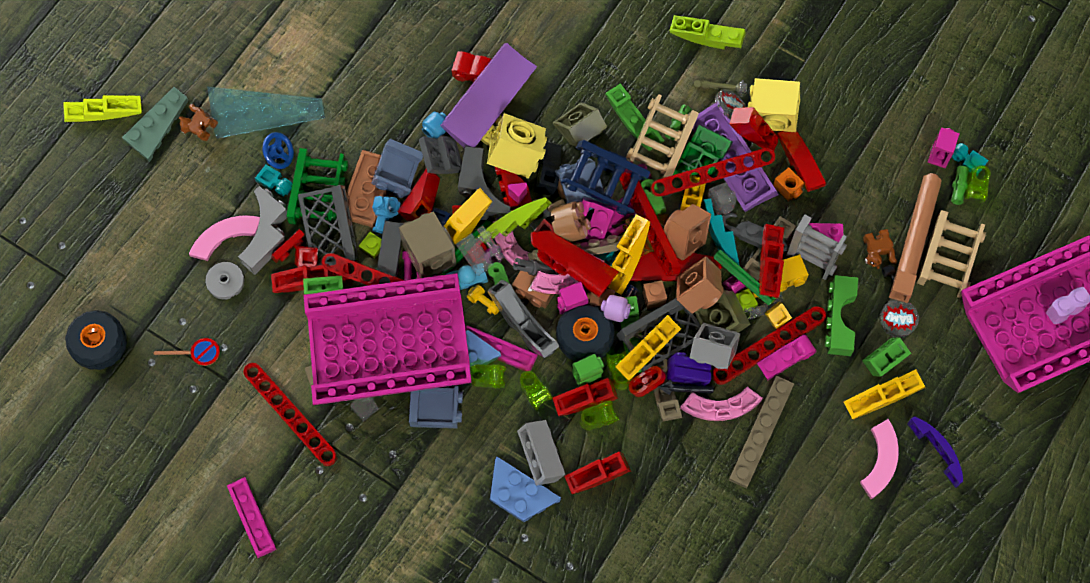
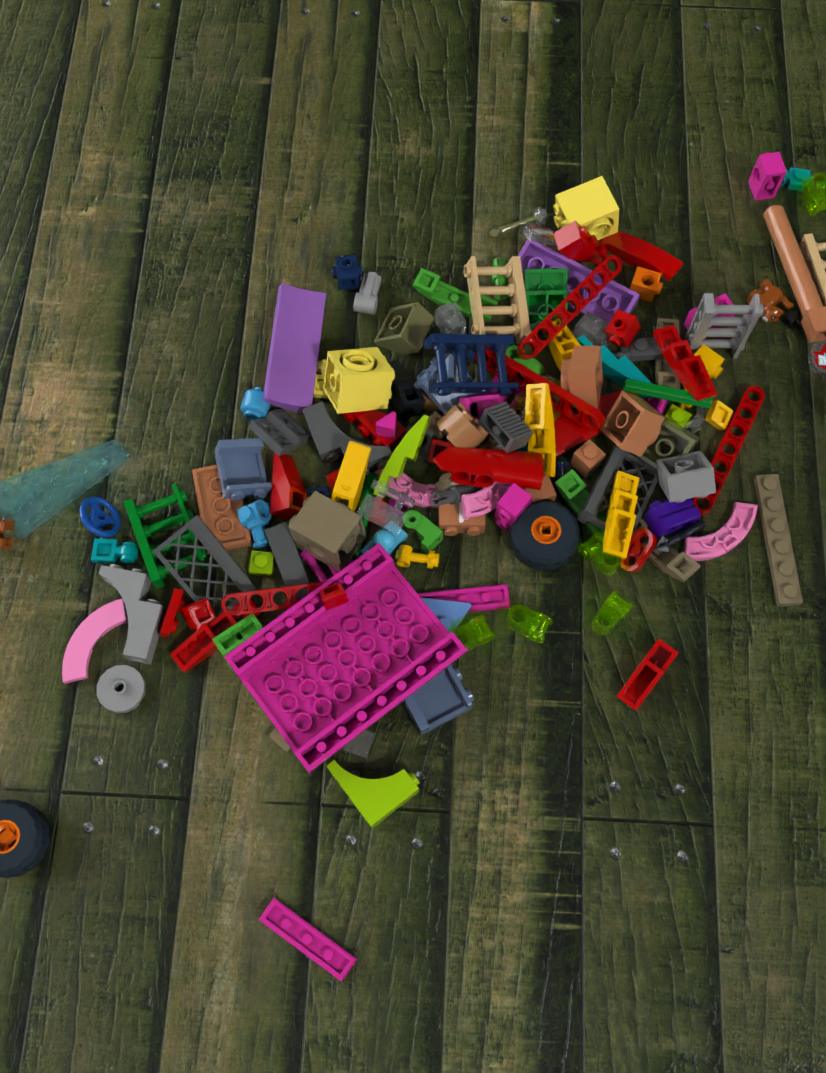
camera: 30 degrees left, 0 degrees up
piece [153,338,220,366] -> none
red beam [243,363,337,466] -> none
red brick [451,51,492,82] -> none
dark grey arch [487,280,559,358] -> none
medium blue wing [490,457,561,522] -> none
light grey brick [517,420,565,486] -> none
red slope [553,378,618,416] -> none
bright green brick [572,354,604,387] -> none
lavender head [601,295,631,322] -> none
lime slope [669,15,746,50] -> none
dark pink plate [757,335,817,380] -> none
bright green arch [825,275,858,356] -> none
bright green pin [951,166,969,205] -> none
none -> red slope [319,582,349,611]
none -> lime arch [327,760,420,829]
none -> dark blue brick [332,255,362,291]
none -> light grey piece [353,271,382,315]
none -> clear brick [435,302,466,334]
none -> dark grey brick [479,401,533,454]
none -> red brick [604,309,641,348]

